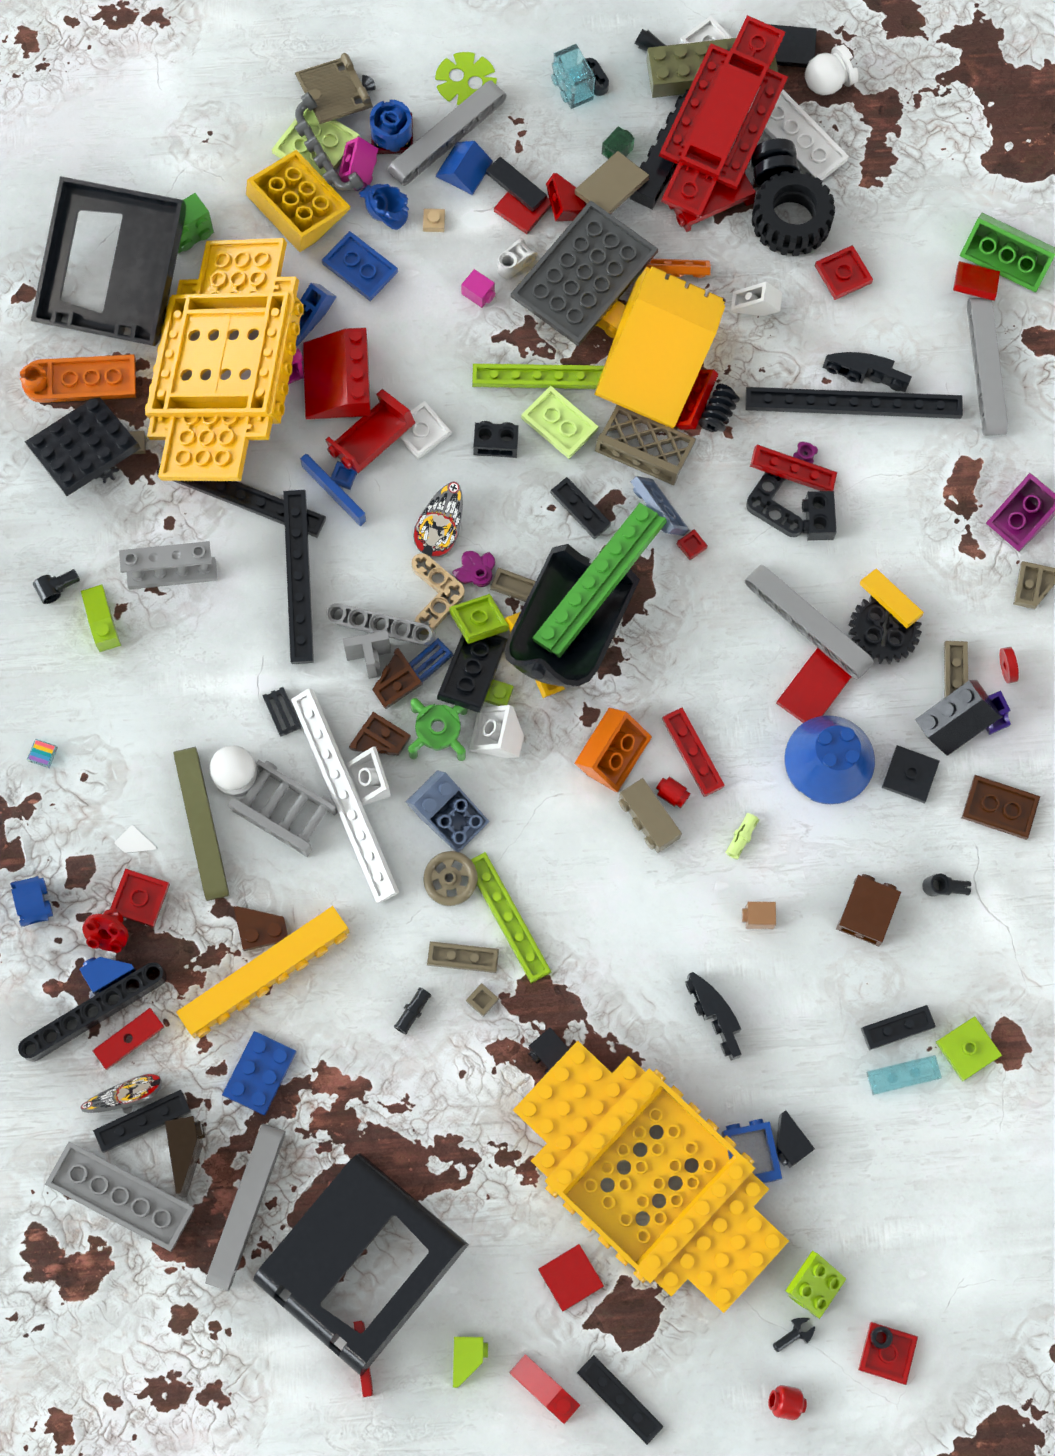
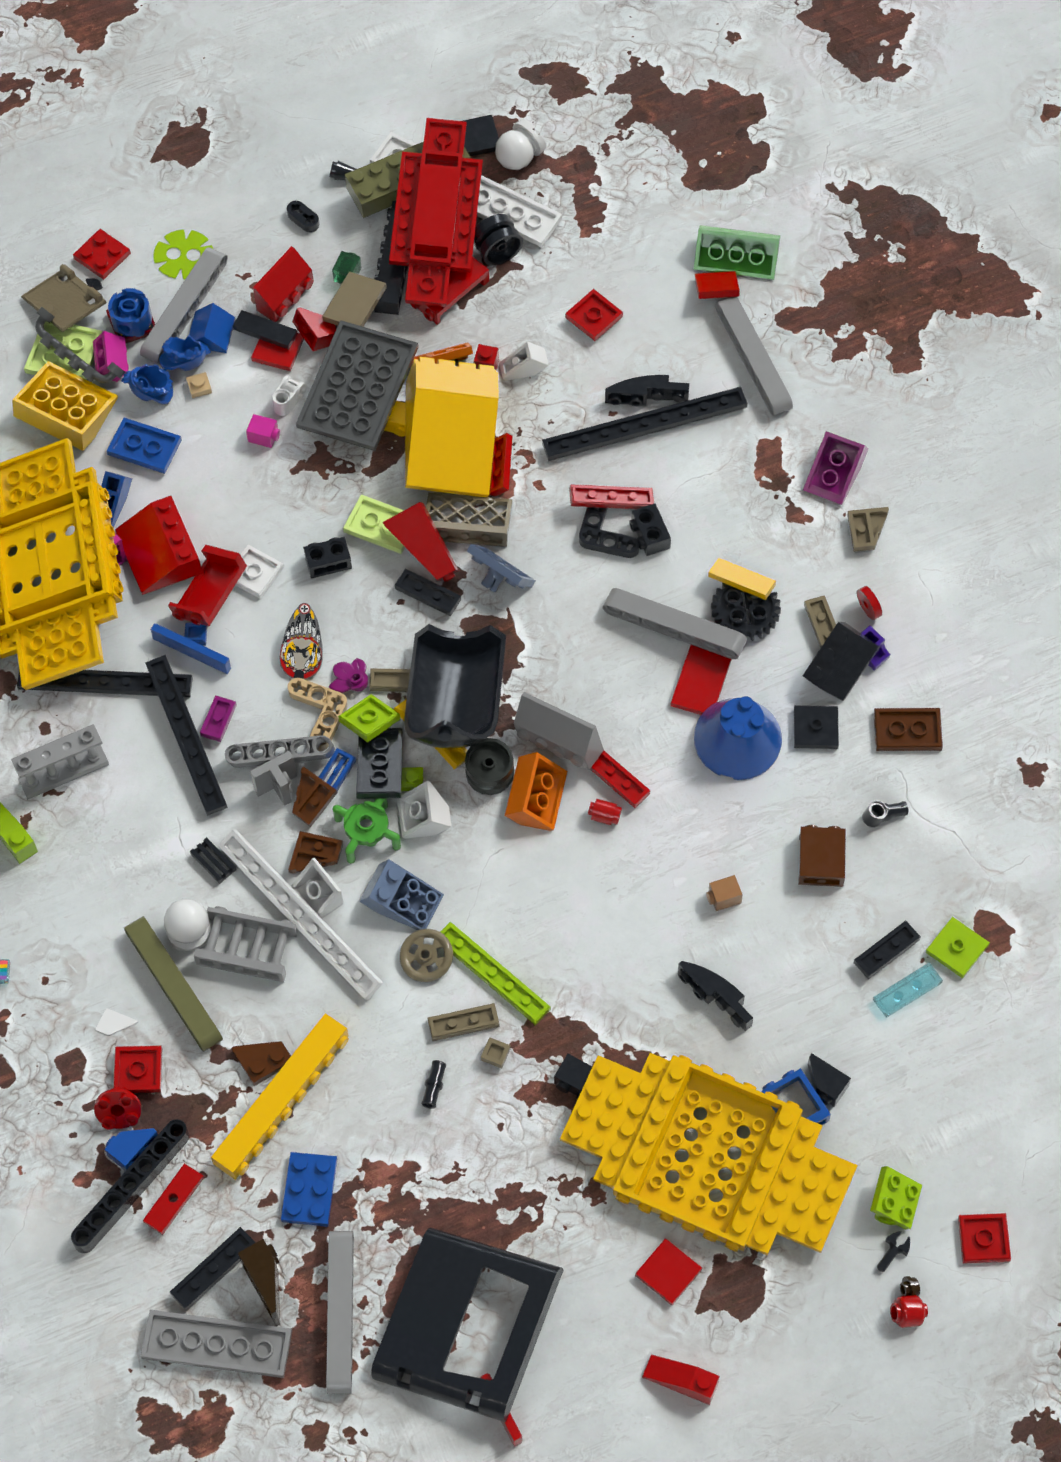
camera: 15 degrees left, 10 degrees down
blue brick [10,876,53,927] -> none
shield [80,1074,163,1114] -> none
lime slope [453,1337,488,1388] -> none
lime plate [472,364,604,389] -> none
bright green plate [533,503,666,658] -> none
clear light blue brick [551,44,595,109] -> none
black tile [577,1355,664,1445] -> none
dark tan brick [618,778,682,853] -> none
red tile [676,529,708,560] -> none
black piece [699,383,740,432] -> none
yellowish green pin [725,813,759,860] -> none
black tyre [752,170,835,256] -> none
magenta plate [793,441,818,464] -> none
black axle [870,1326,893,1349] -> none
none -> red plate [73,229,131,280]
none -> blue hair [159,335,211,371]
none -> magenta plate [200,695,237,742]
none -> red slope [253,246,314,322]
none -> red slope [383,502,459,582]
none -> pearl dark grey wheel [465,738,514,795]
none -> red brick [474,344,499,371]
none -> light grey slope [514,692,604,770]
none -> dark brown plate [900,1276,920,1296]

